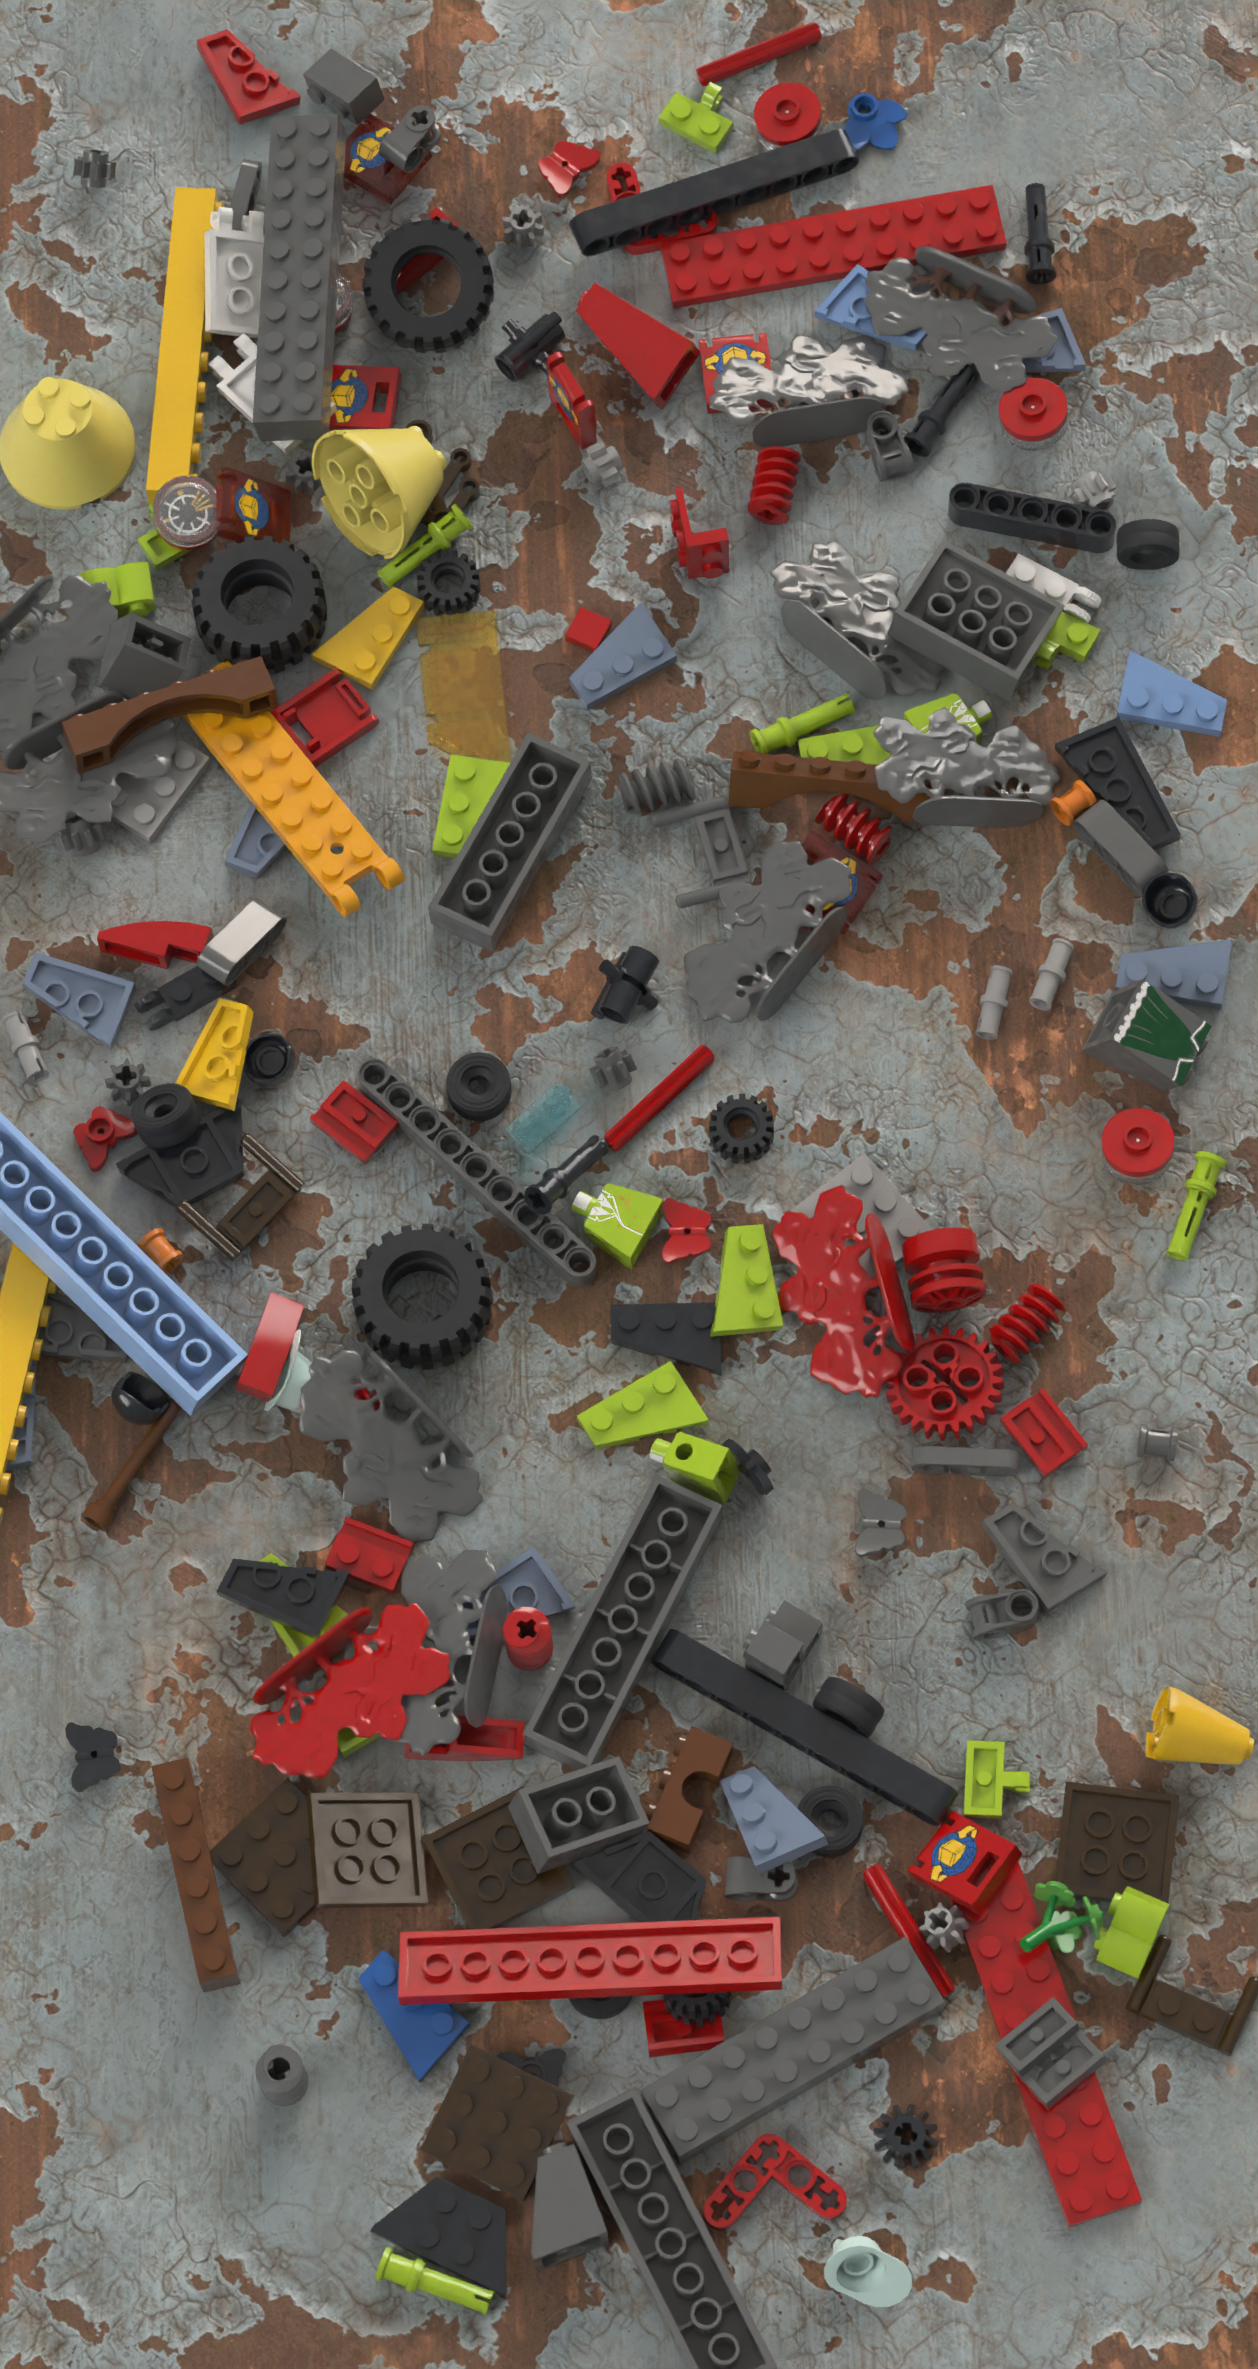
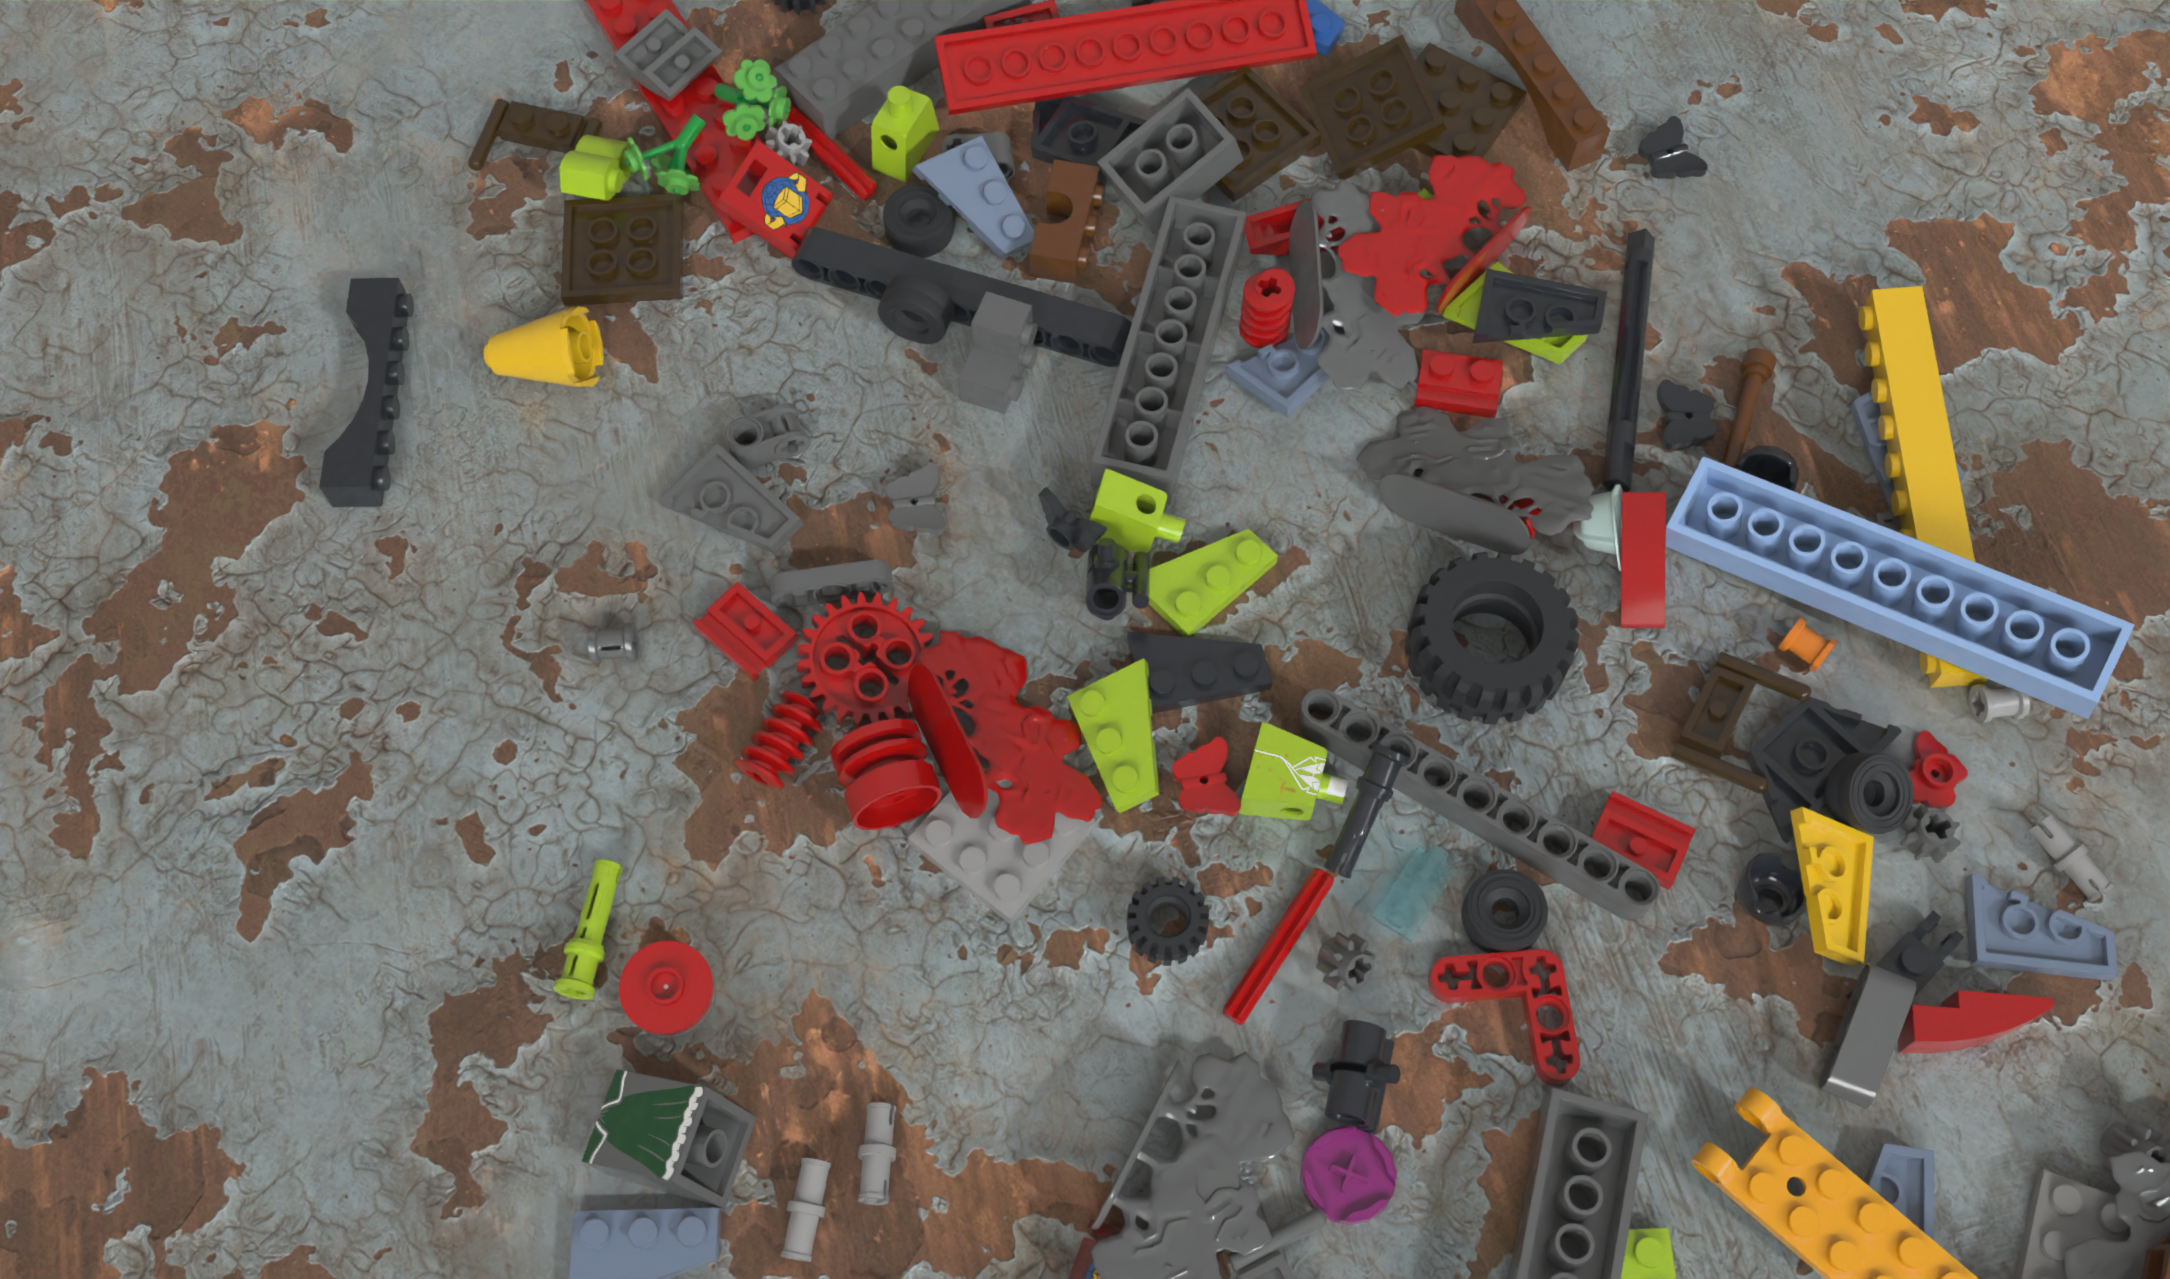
camera: 165 degrees right, 5 degrees down
lime plate [964,1740,1030,1819] -> none
none -> bright green plant [714,60,791,140]
none -> lime torso [871,86,939,182]
none -> black pin [1085,538,1150,620]
none -> magenta tile [1300,1126,1397,1225]
none -> red beam [1428,949,1580,1086]
none -> black piece [1602,228,1655,492]
none -> black animal [1657,379,1717,450]

